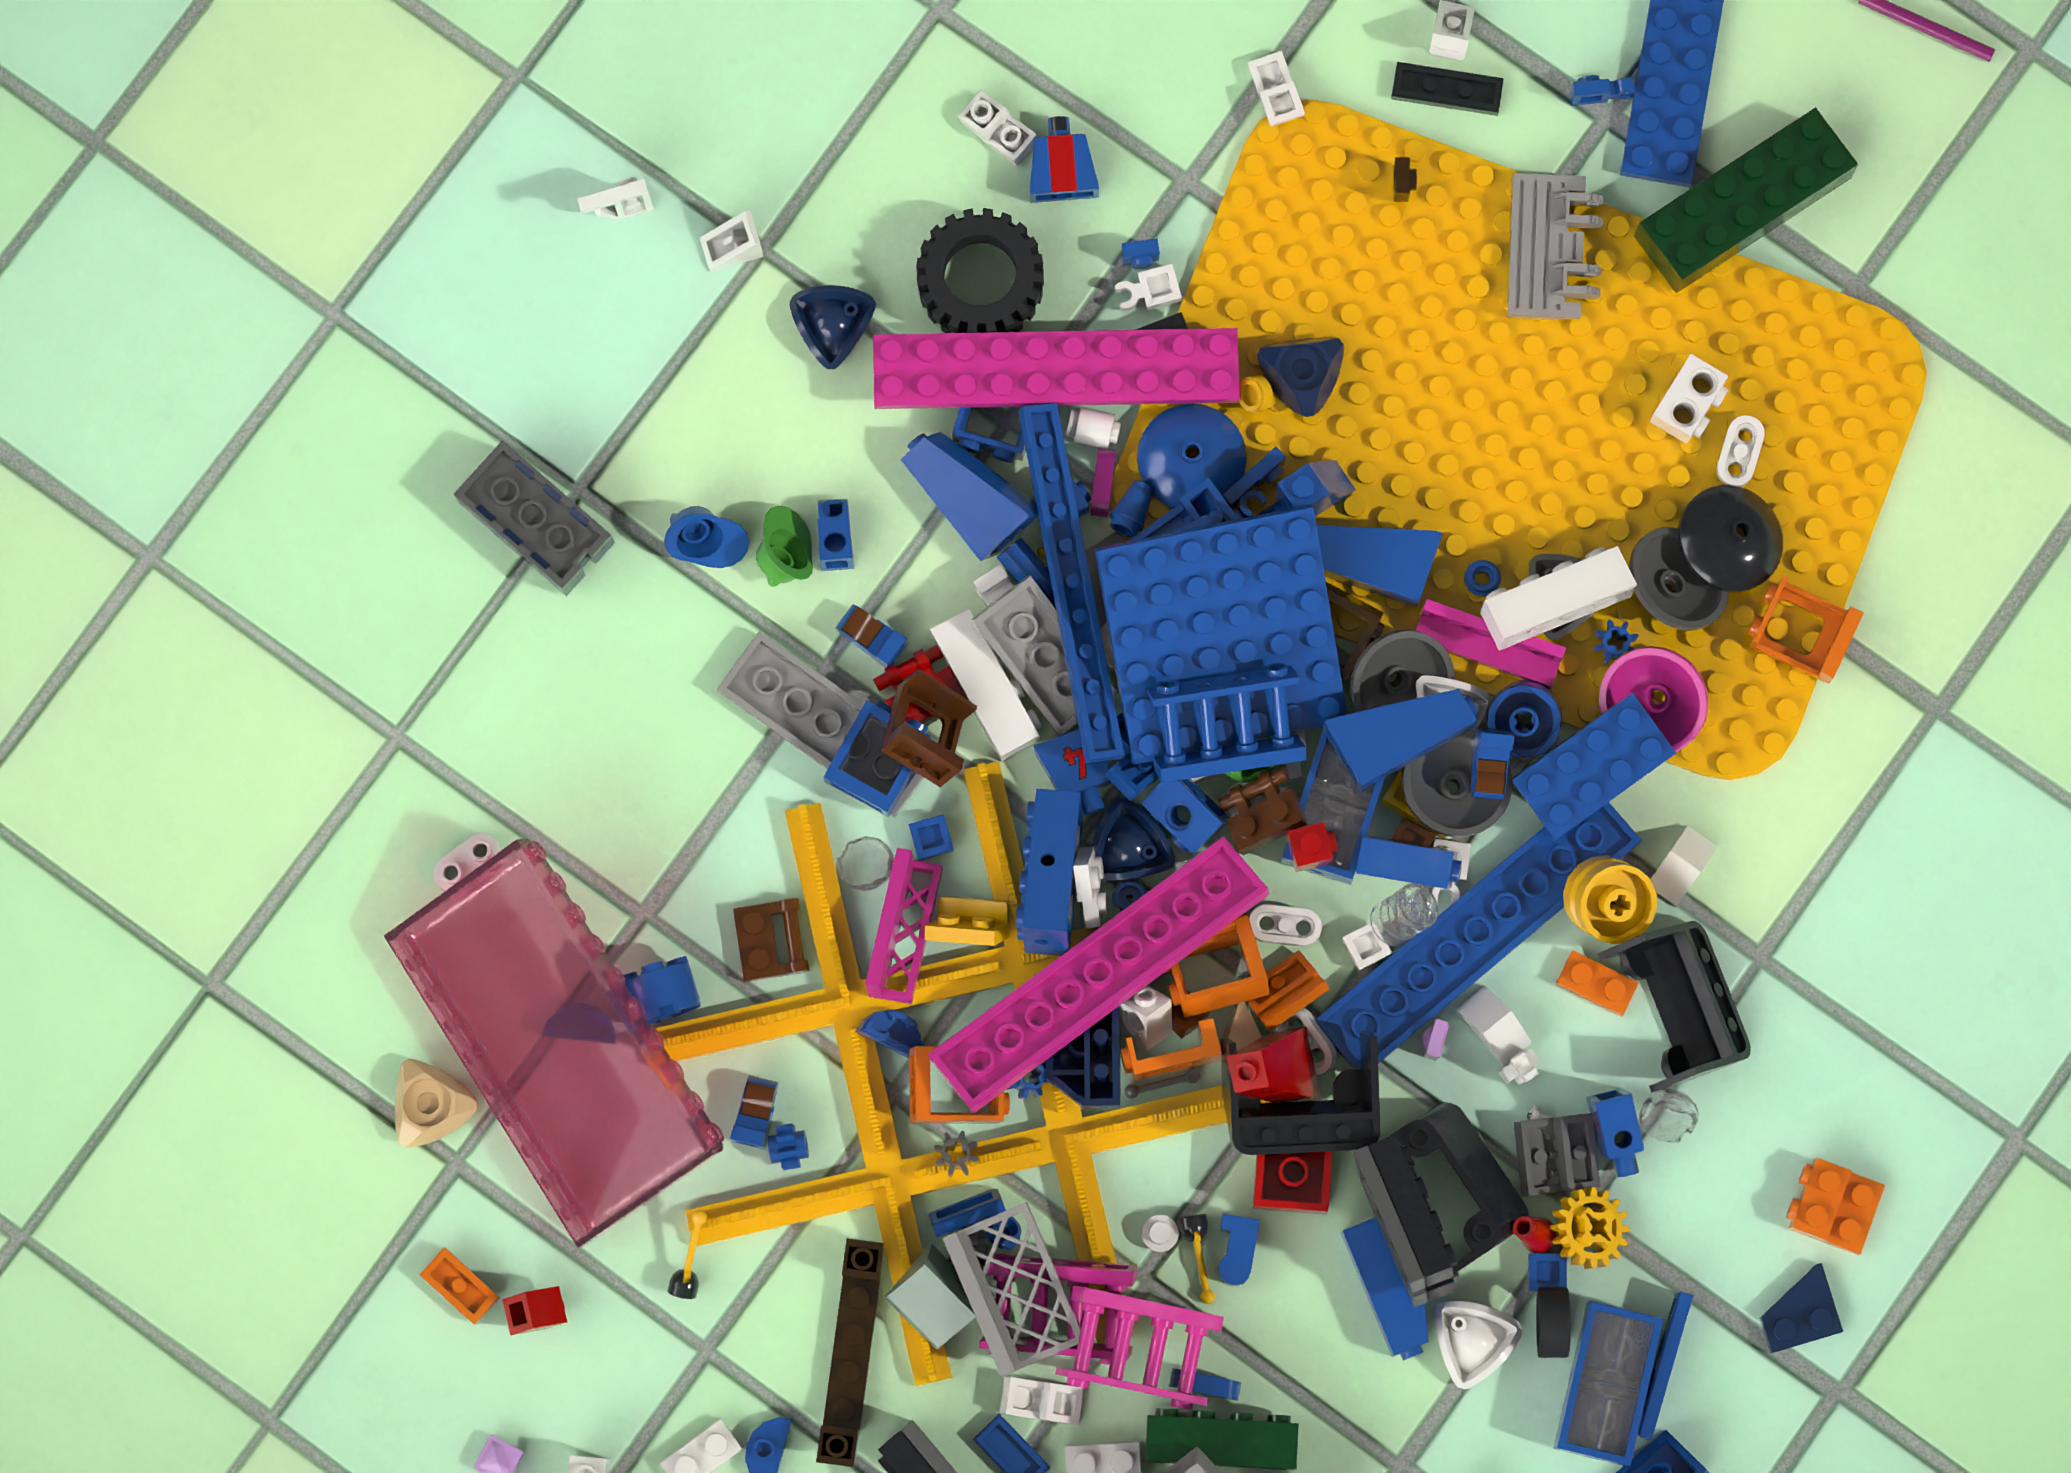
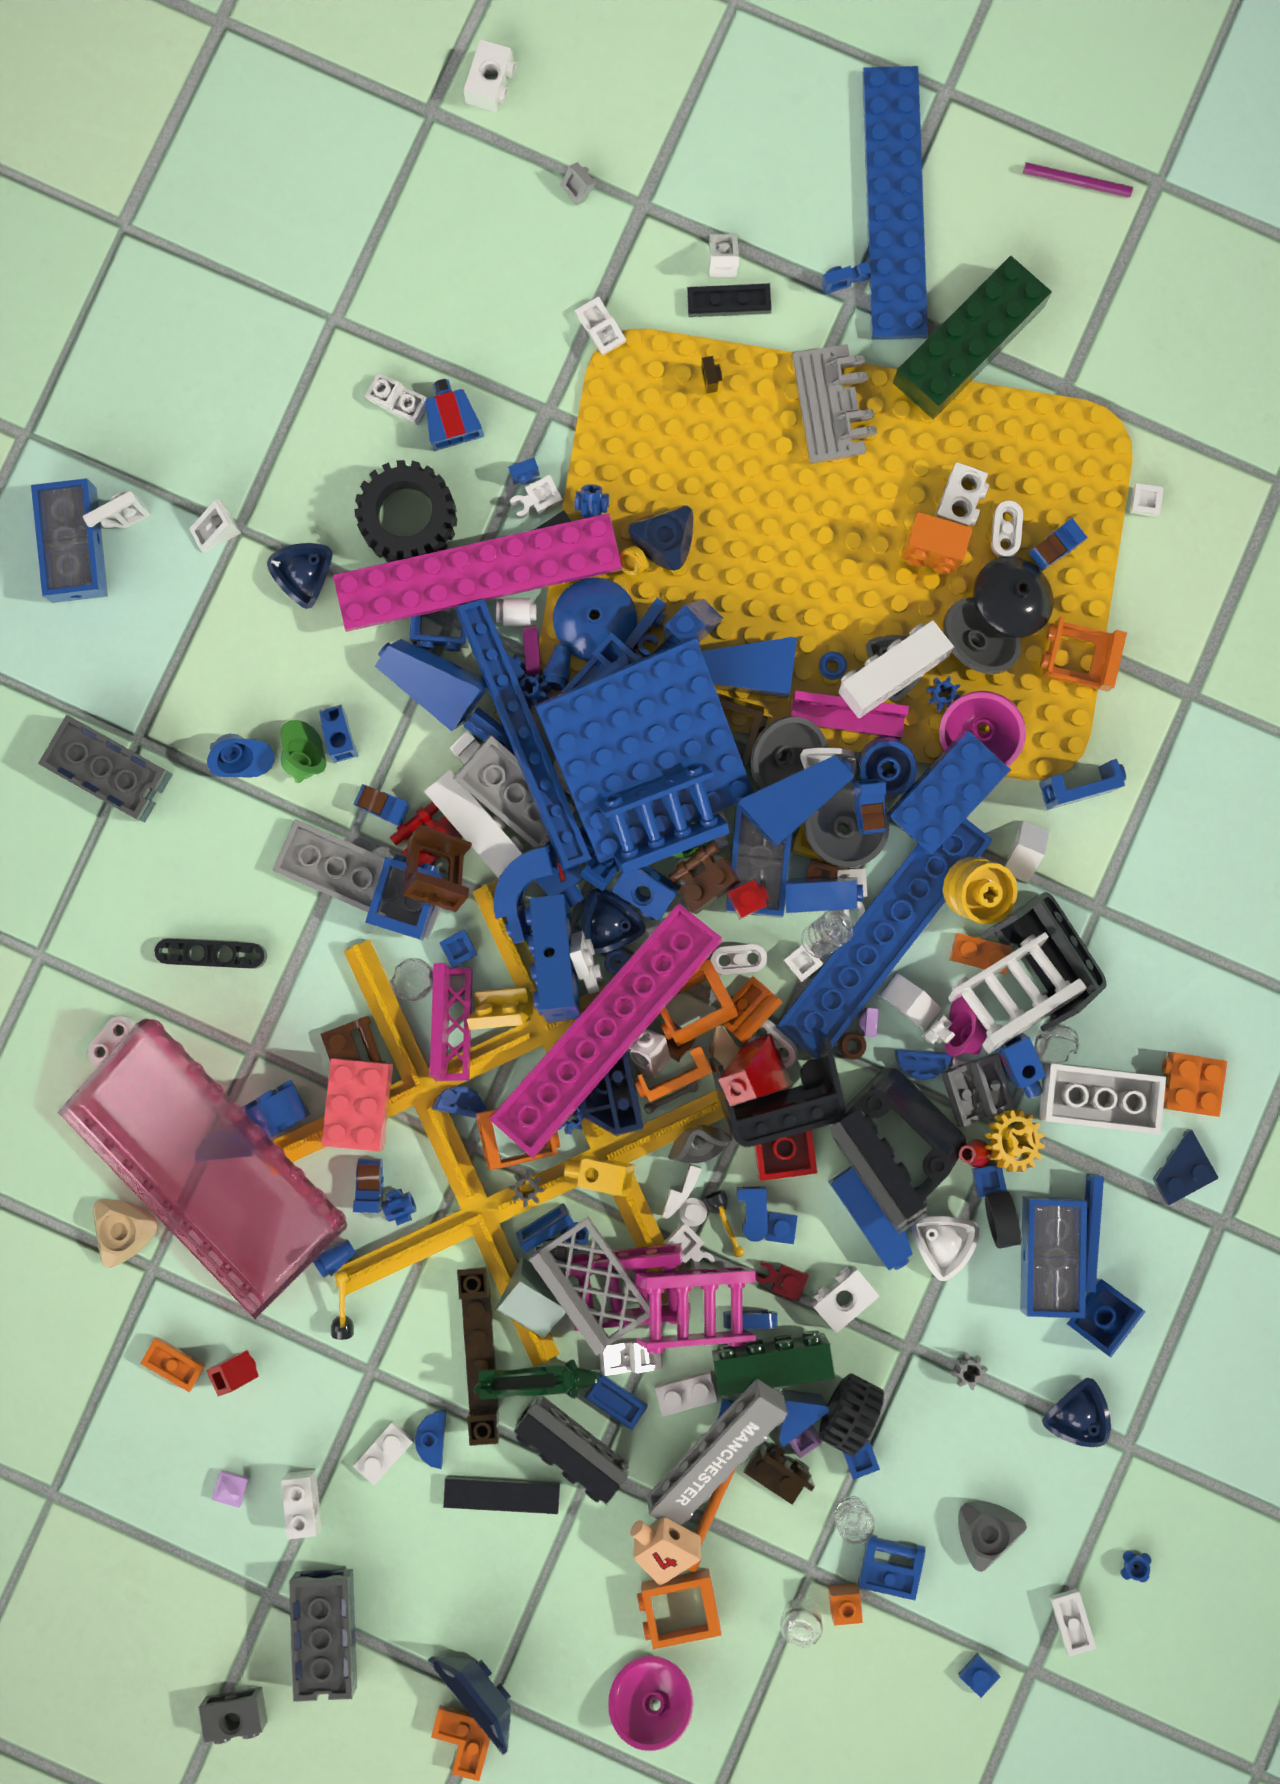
camera: 15 degrees left, 5 degrees up
none -> brick [31,478,108,603]
none -> black beam [154,939,267,969]
none -> blue cone [312,1239,357,1278]
none -> coral brick [322,1058,393,1152]
none -> dark green animal [473,1359,600,1400]
none -> blue arch [494,844,560,944]
none -> blue gear [519,674,551,709]
none -> yellow torso [564,1156,636,1197]
none -> blue gear [574,484,609,518]
none -> white slope [662,1163,701,1219]
none -> white plate [663,1222,715,1270]
none -> dark grey hat [668,1124,733,1164]
none -> dark red plate [755,1261,809,1302]
none -> blue plate [765,1211,798,1244]
none -> white brick [811,1266,880,1334]
none -> reddish brown plate [838,1031,866,1060]
none -> blue plate [895,1050,952,1080]
none -> orange brick [901,512,973,575]
none -> dark pink piece [945,996,987,1057]
none -> white fence [948,932,1087,1054]
none -> blue leg [1028,518,1088,571]
none -> blue panel [1039,759,1126,810]
none -> white brick [1039,1063,1166,1135]
none -> white plate [1130,483,1164,517]

